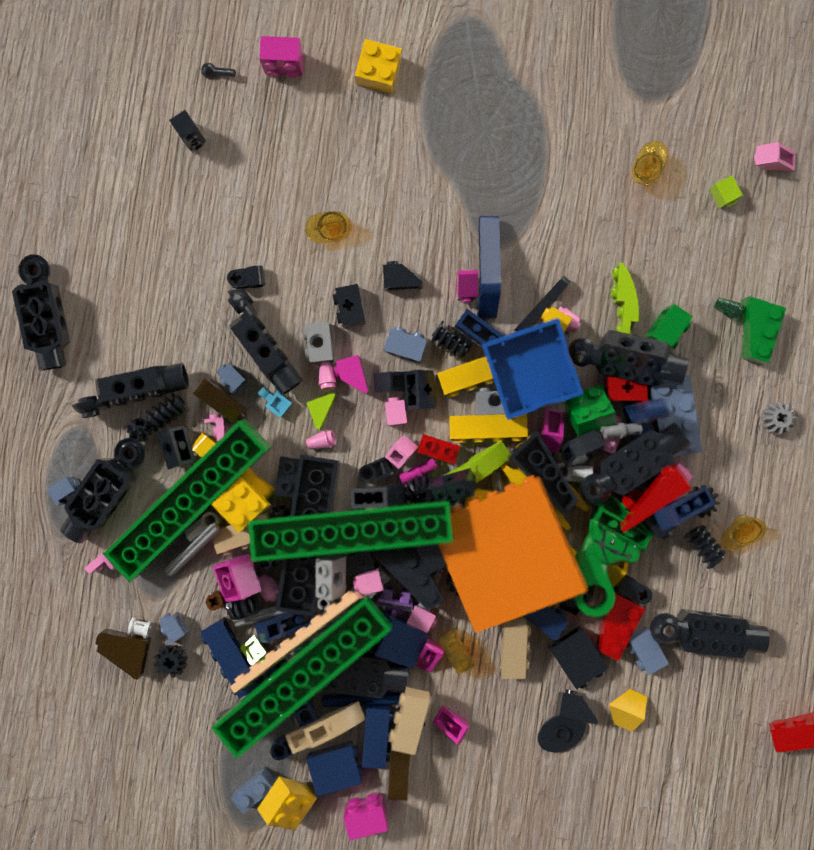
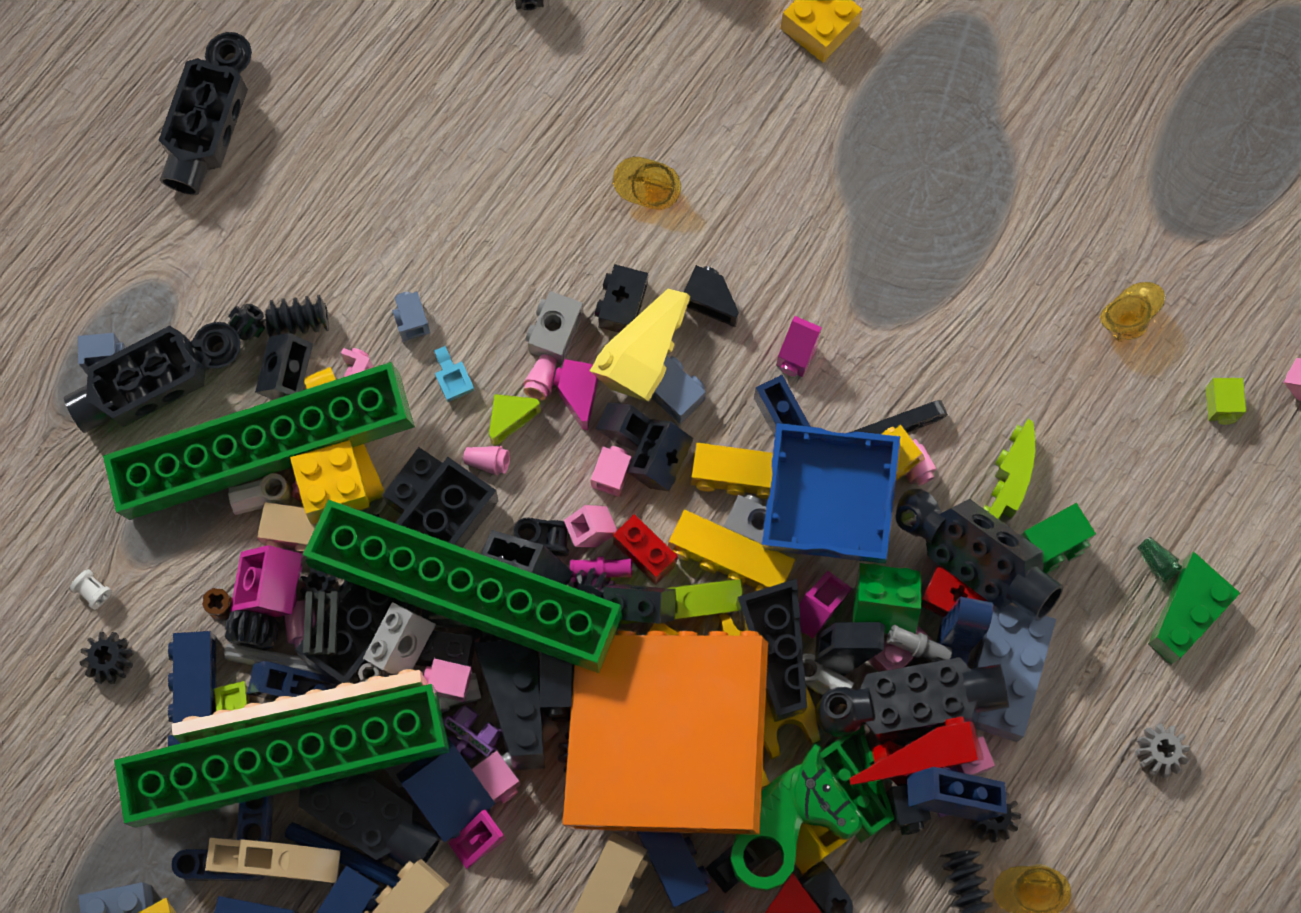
camera: 20 degrees right, 15 degrees down
black brick [72,363,189,418] -> none
bright pink bracket [84,552,115,574] -> none
dark brown slope [96,629,151,680] -> none
sand blue brick [159,612,189,645] -> none
light grey axle [165,523,220,576] -> none
dark brown slope [193,378,248,424] -> none
black piece [227,265,266,290] -> none
black brick [227,289,303,396] -> none
black piece [431,320,473,361] -> none
clear yellow brick [438,627,475,675] -> none
beam [477,216,501,318] -> none
none -> pearl dark grey tile [303,591,339,655]
none -> light yellow wedge [590,289,690,401]

